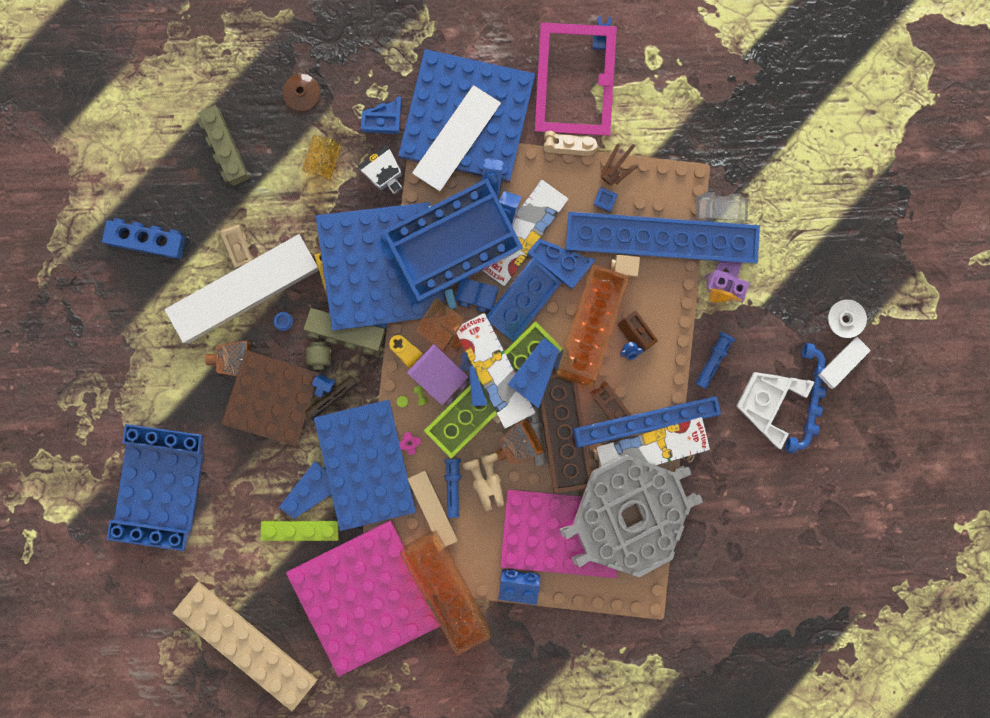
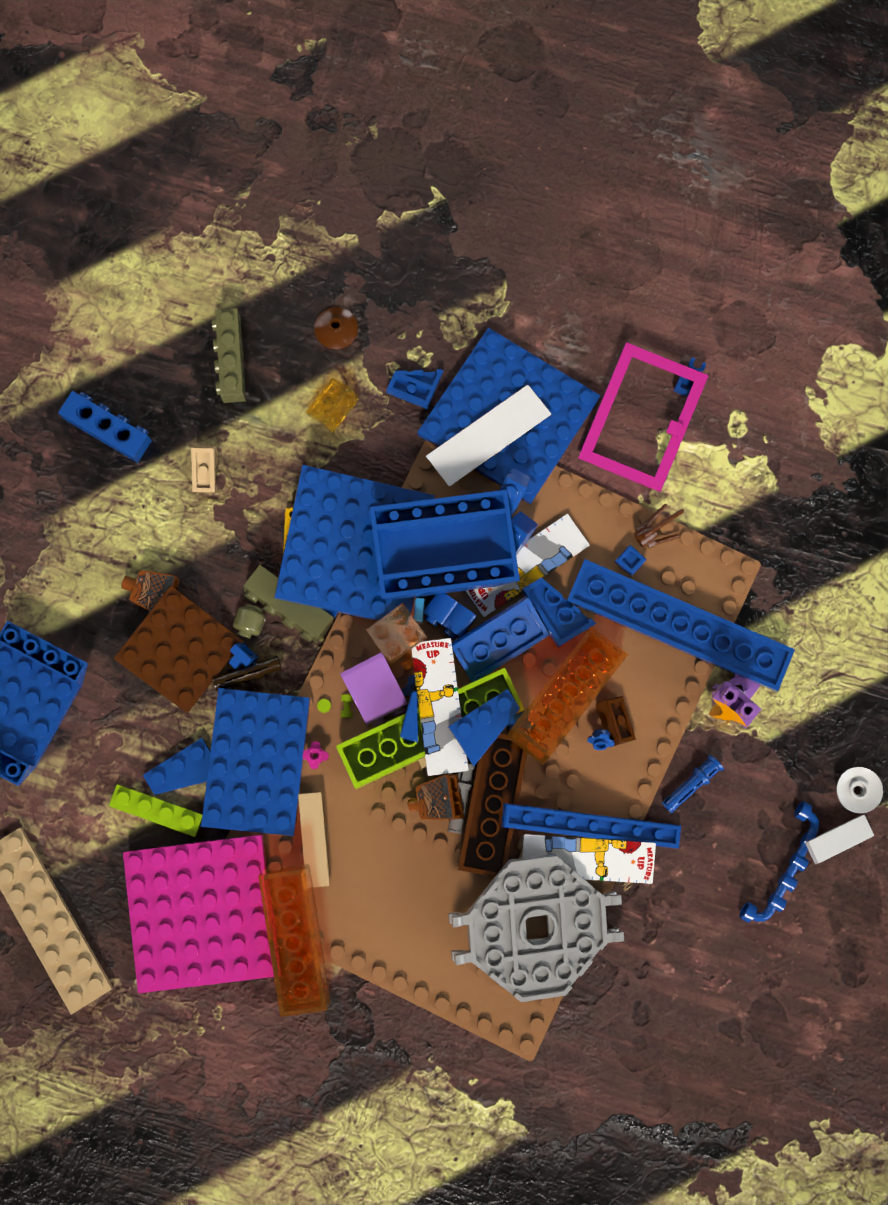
camera: 15 degrees right, 5 degrees down
white tile [165,234,319,344] -> none
blue plate [274,312,293,331] -> none
torso [358,145,402,194] -> none
yellow piece [389,335,424,369] -> none
blue pin [444,458,461,518] -> none
tan piece [462,453,504,512] -> none
blue bracket [498,569,540,605] -> none
dark pink plate [501,489,623,578] -> none
tan plate [544,131,597,156] -> none
reddish brown plate [590,381,631,420] -> none
tan brick [610,255,640,279] -> none
clear brick [696,192,748,222] -> none
white wing [736,372,814,449] -> none

